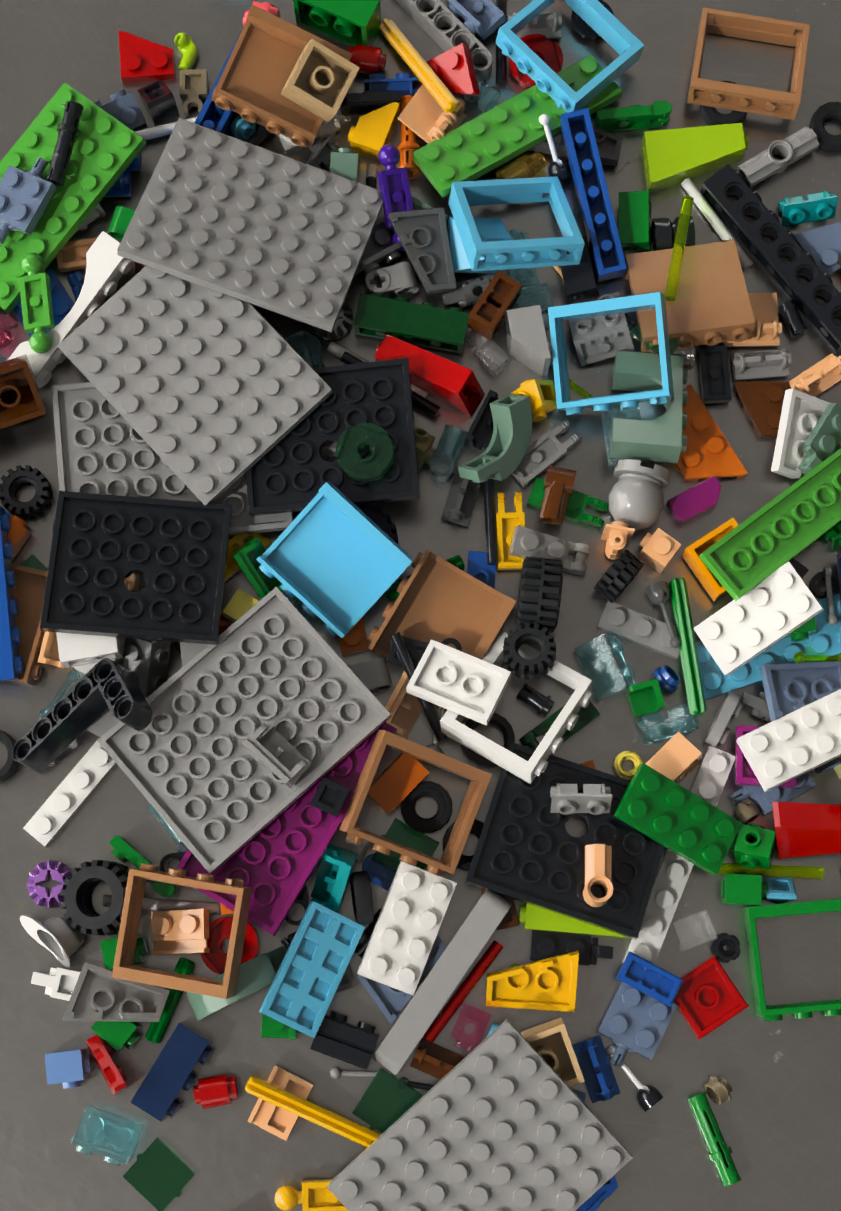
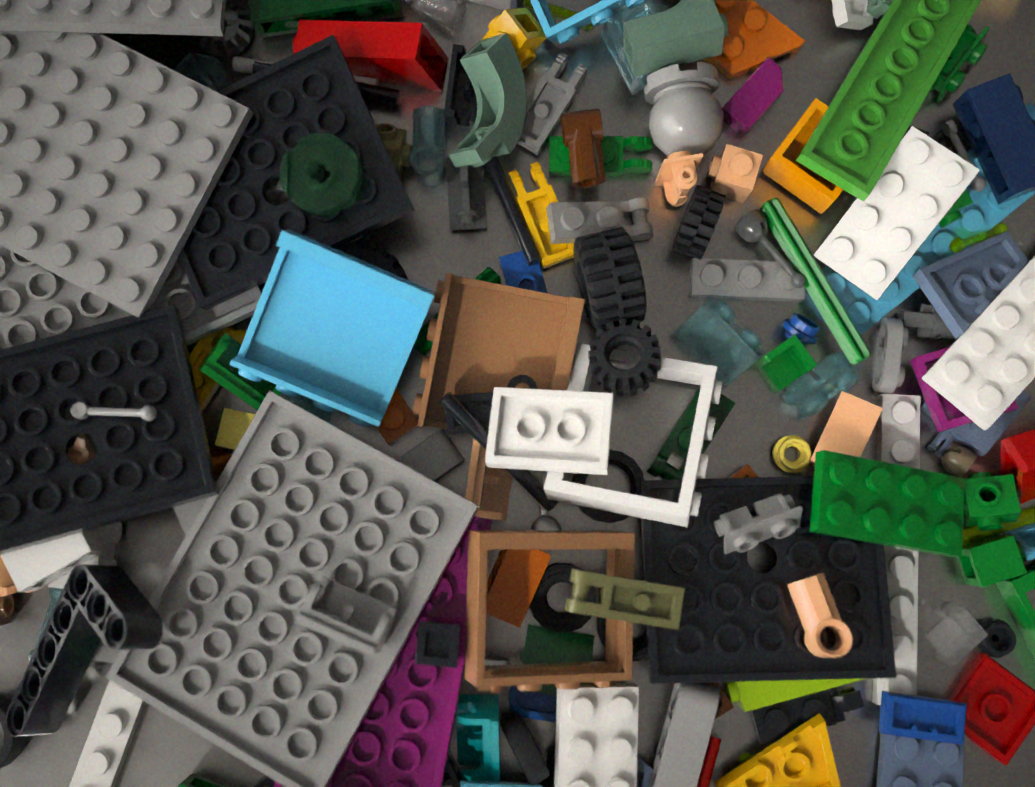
camera: 20 degrees left, 5 degrees up
dark grey bracket [123,638,171,699] -> none
black pin [516,683,555,717] -> none
none -> light grey hinge [71,402,157,421]
none -> olive plate [565,569,685,630]

